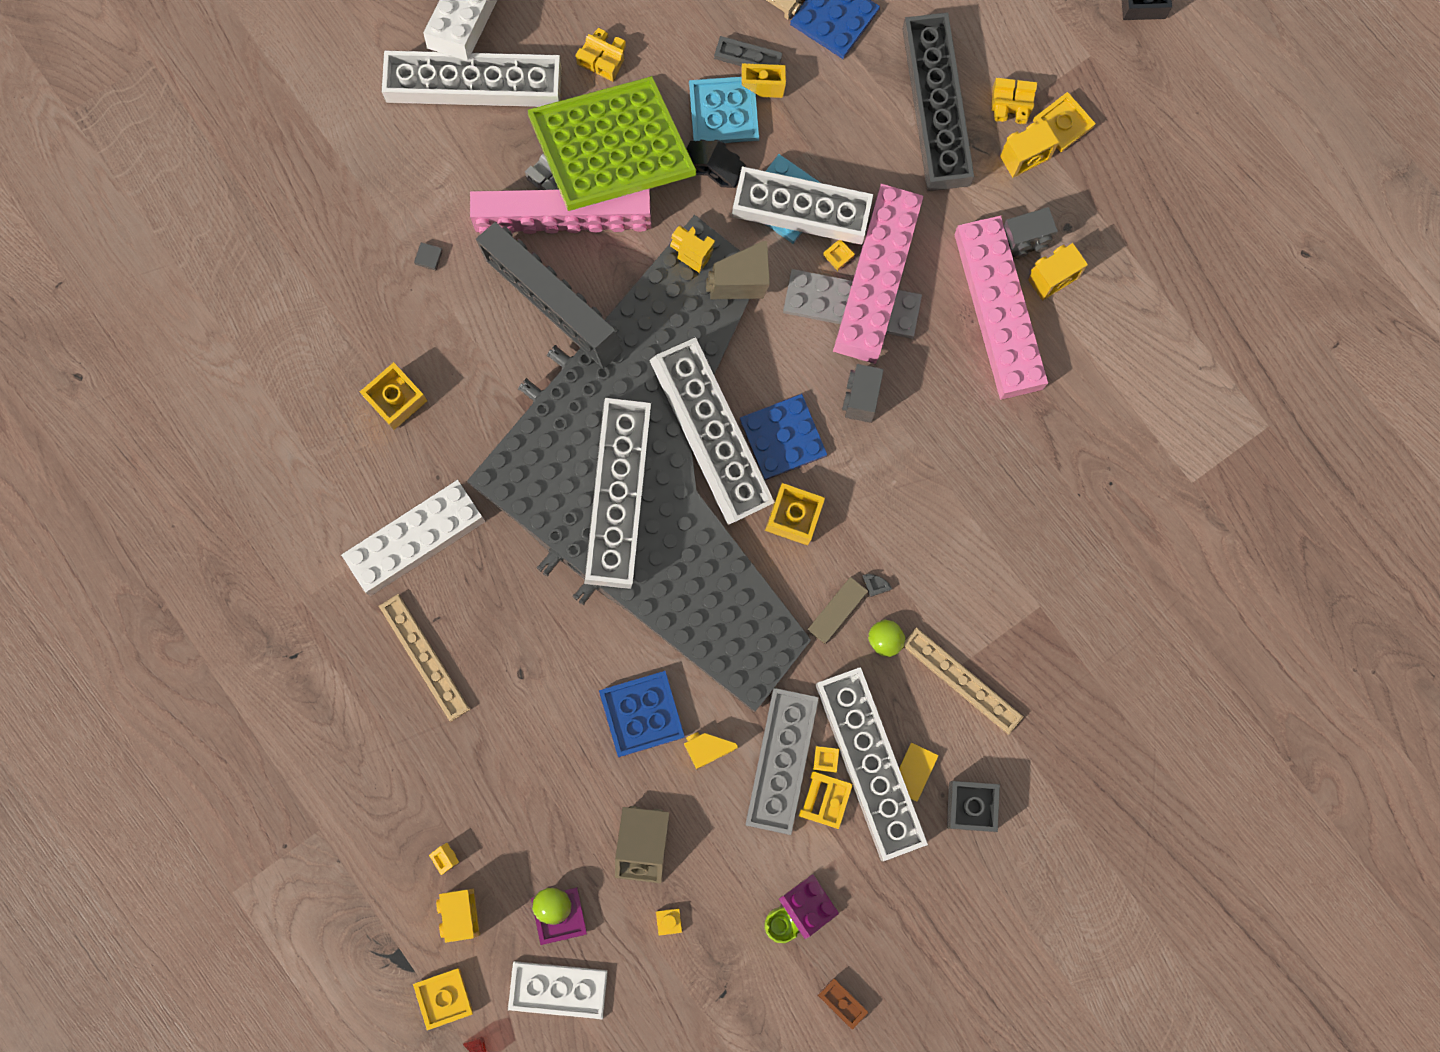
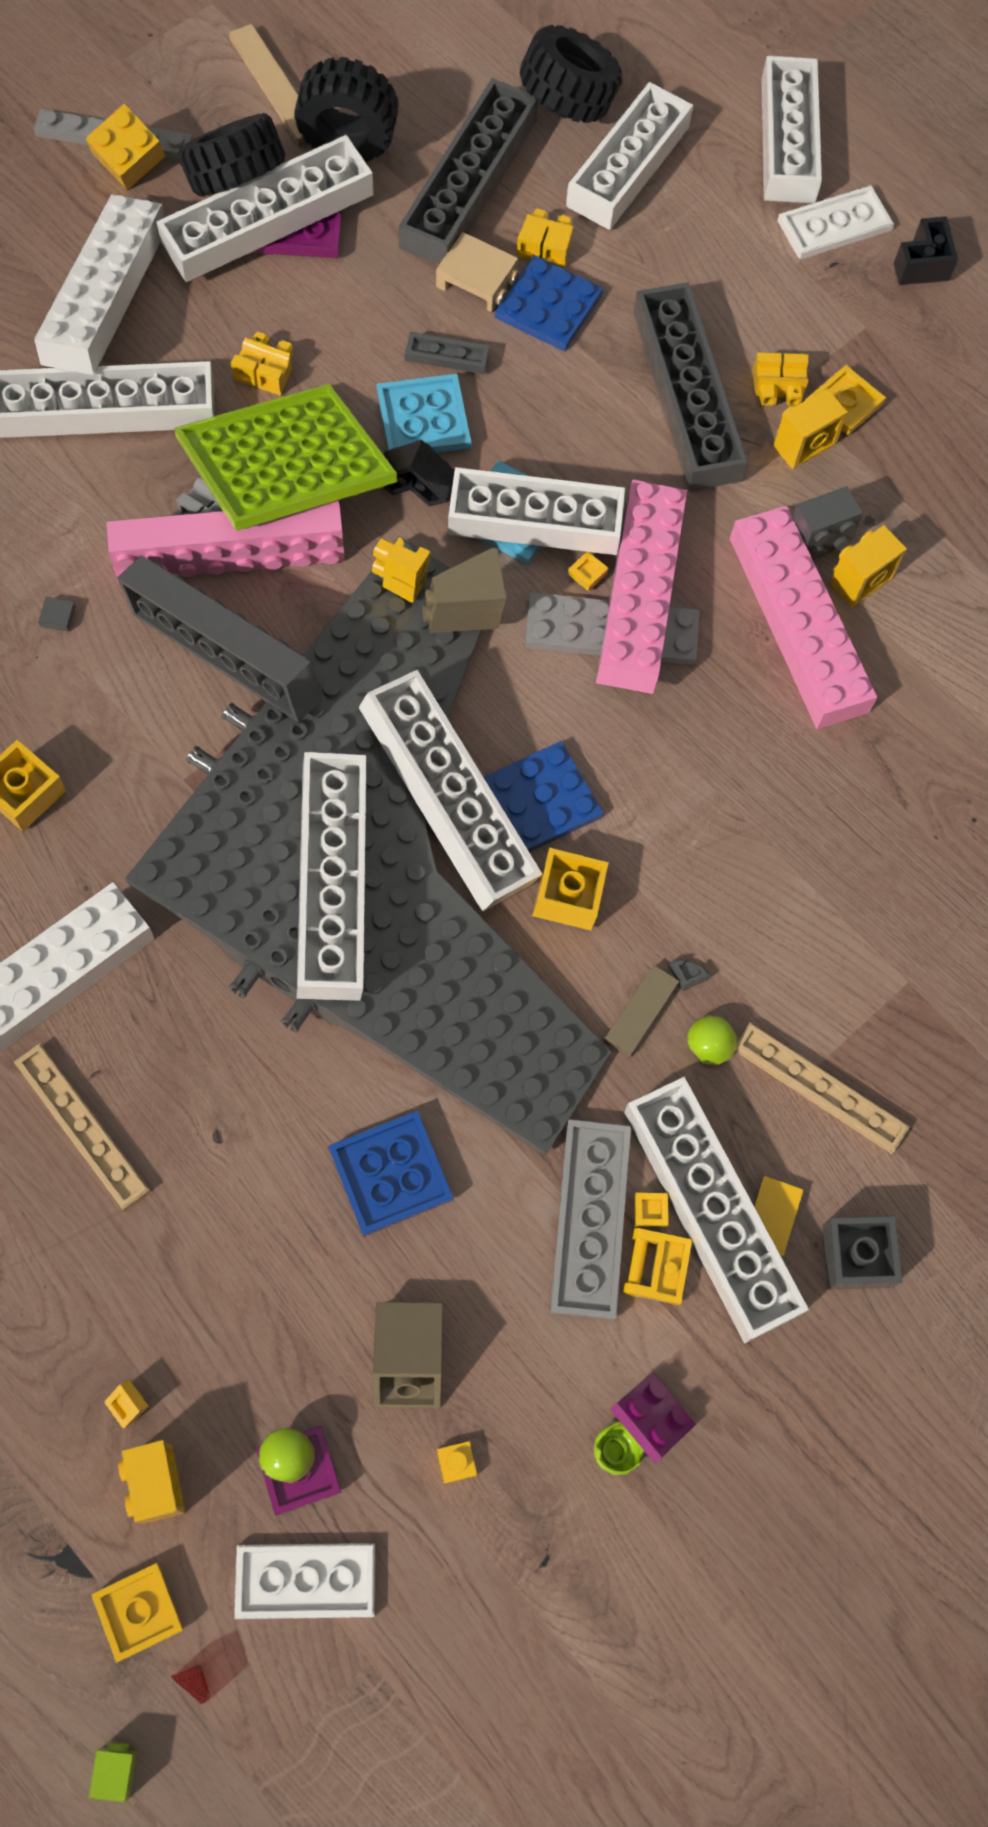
camera: 10 degrees left, 10 degrees down
yellow slope [684,732,738,770] -> none
yellow slope [741,63,786,98] -> none
dark orange plate [818,978,869,1030] -> none
dark grey brick [842,364,884,423] -> none

